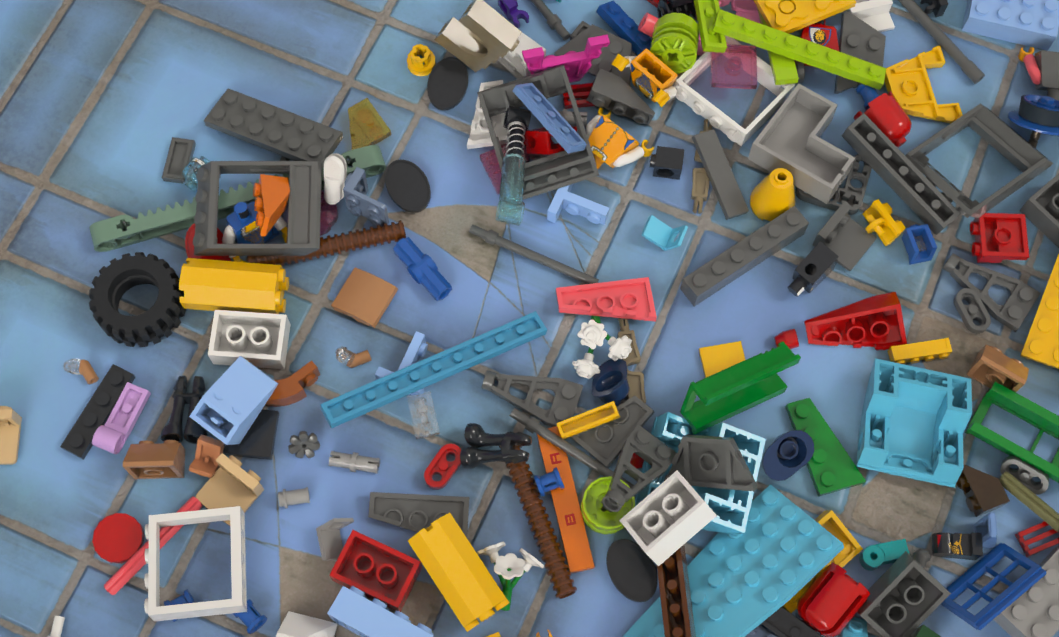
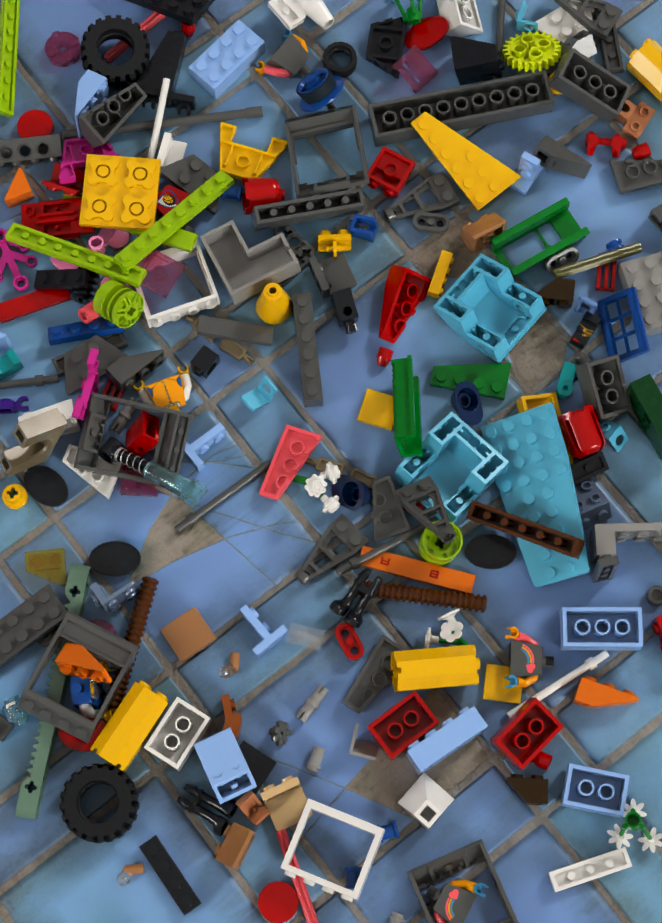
camera: 60 degrees left, 5 degrees up
lavender plate [92,382,151,455] -> none
dark azure plate [320,311,547,429] -> none
white arm [324,153,347,204] -> none
blue piece [393,237,452,301] -> none
medium blue tile [513,83,587,154] -> none
blue bush [534,467,565,497] -> none
yellow piece [557,401,620,439] -> none
torso [611,48,678,107] -> none
white brick [619,470,717,566] -> none
dark grey wing [664,435,757,492] -> none

